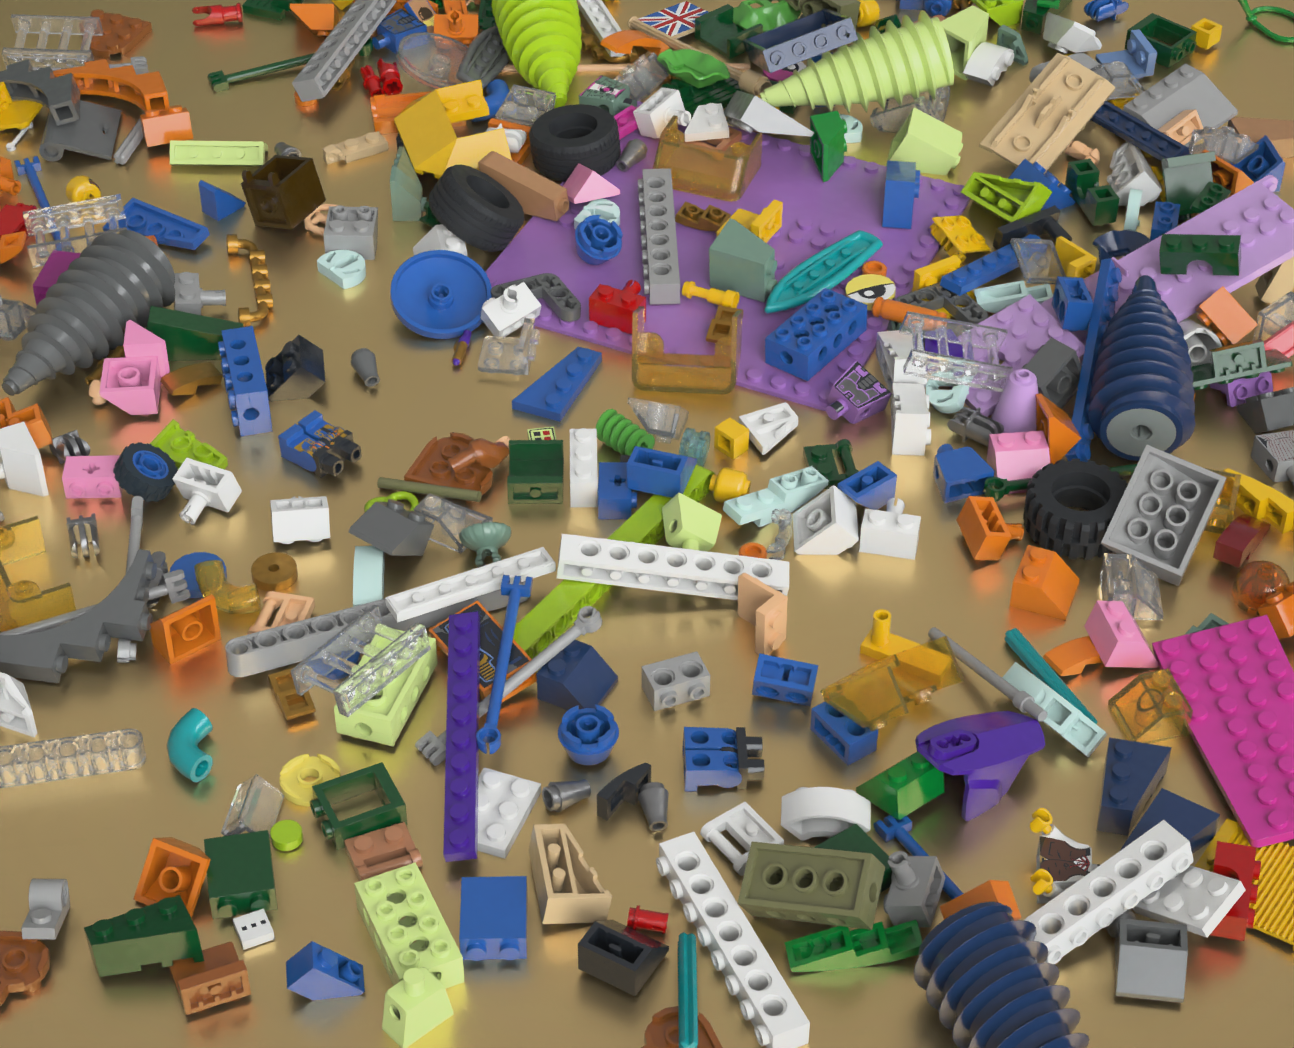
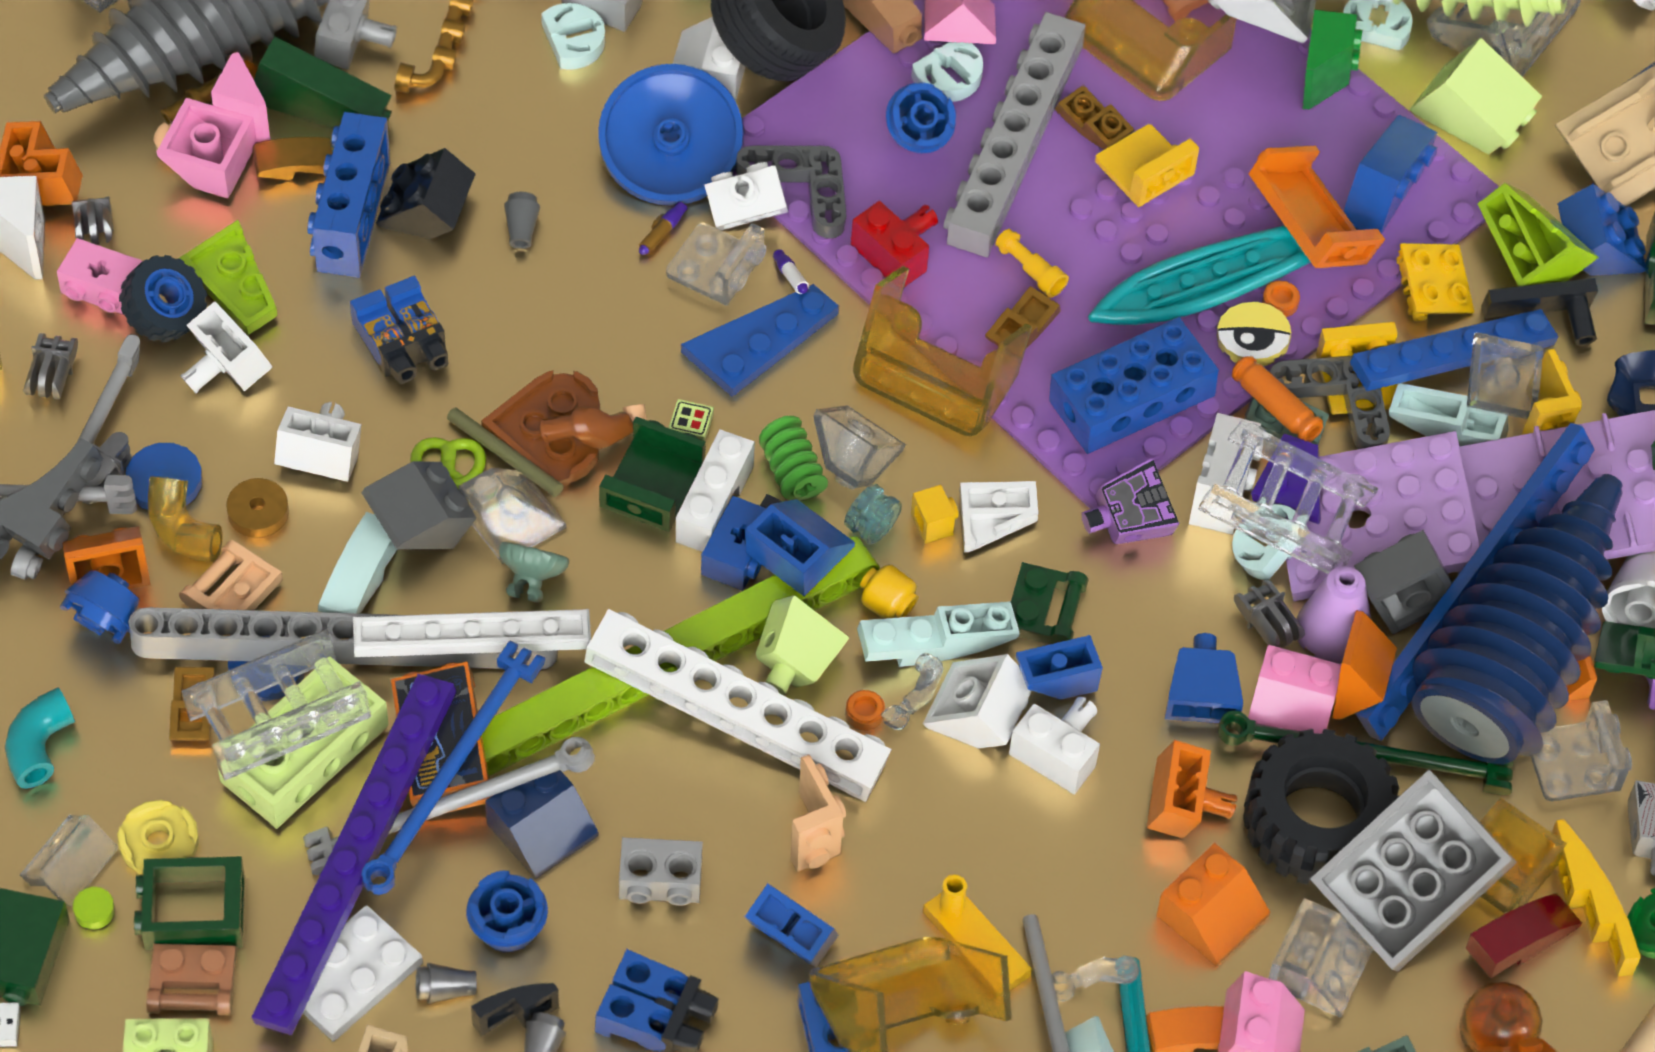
camera: 20 degrees right, 15 degrees up
sand green slope [709,218,777,303] -> none
white wedge [890,383,931,456] -> none
blue brick [1051,276,1094,332] -> none
none -> blue cone [60,570,139,644]
none -> piece [773,249,809,294]
none -> clear arm [1051,956,1139,1001]
none -> orange panel [1248,146,1385,268]
none -> clear bracket [1531,700,1632,801]

